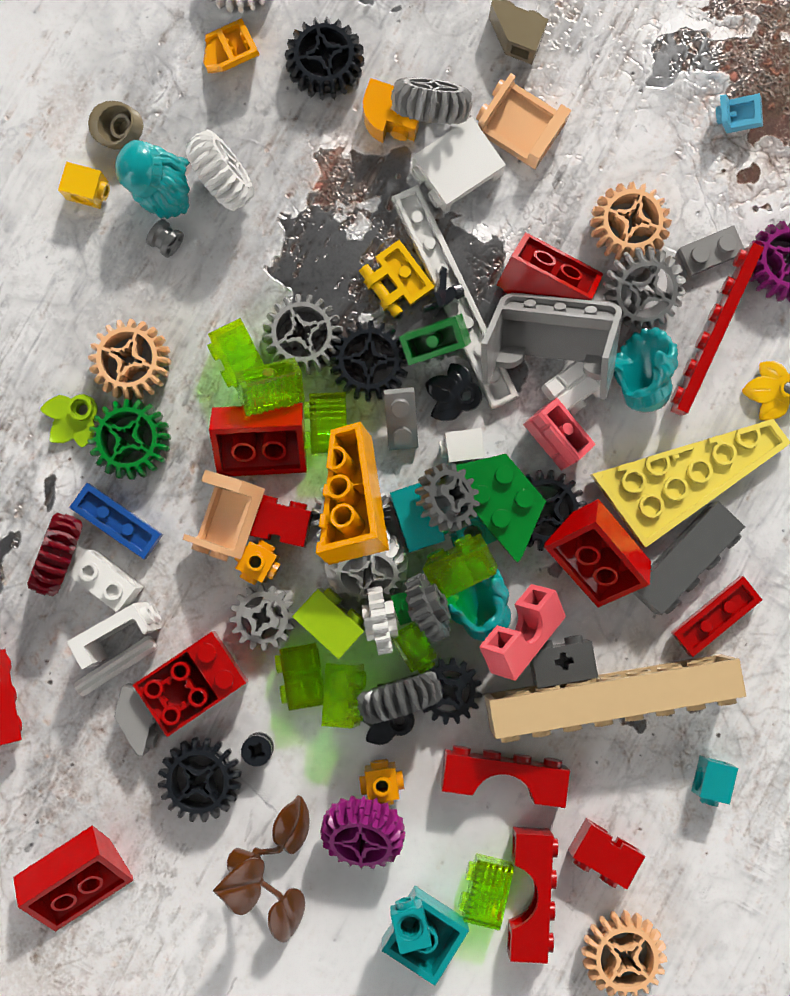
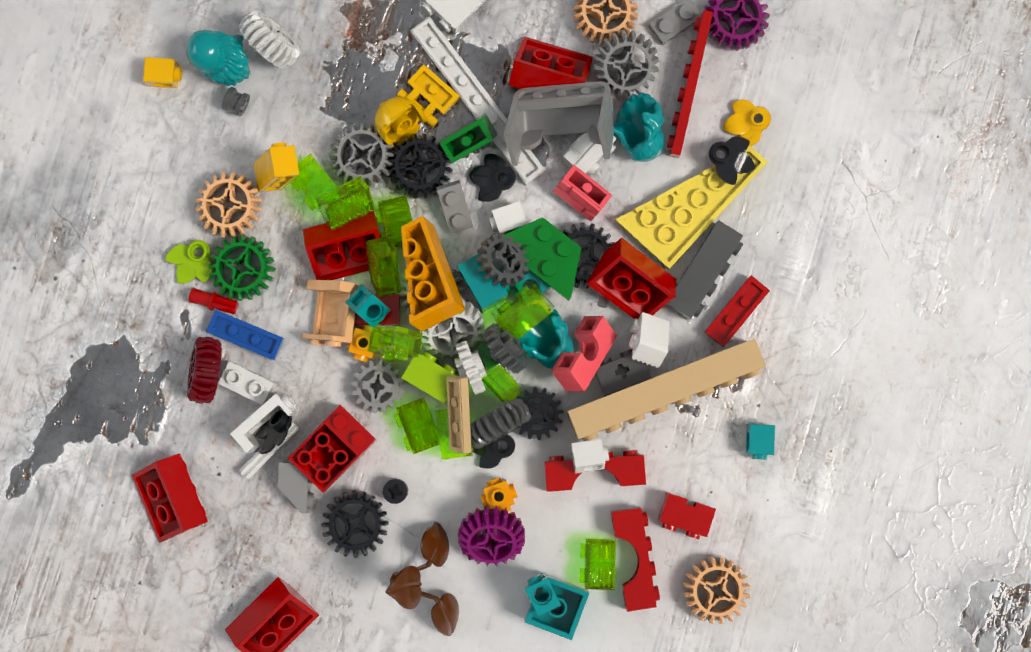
camera: 10 degrees left, 0 degrees up
dark tan hat [88,101,144,150] -> none
black piece [422,266,464,319] -> none
none -> red axle [188,287,239,314]
none -> yellow brick [253,142,299,192]
none -> black plate [255,410,292,454]
none -> teal brick [345,284,390,328]
none -> clear neon green brick [366,237,401,297]
none -> clear neon green brick [368,326,423,362]
none -> yellow cylinder [374,96,424,146]
none -> tan tile [446,375,472,454]
none -> white brick [571,439,609,474]
none -> white brick [629,312,670,368]
none -> black plate [708,136,755,185]

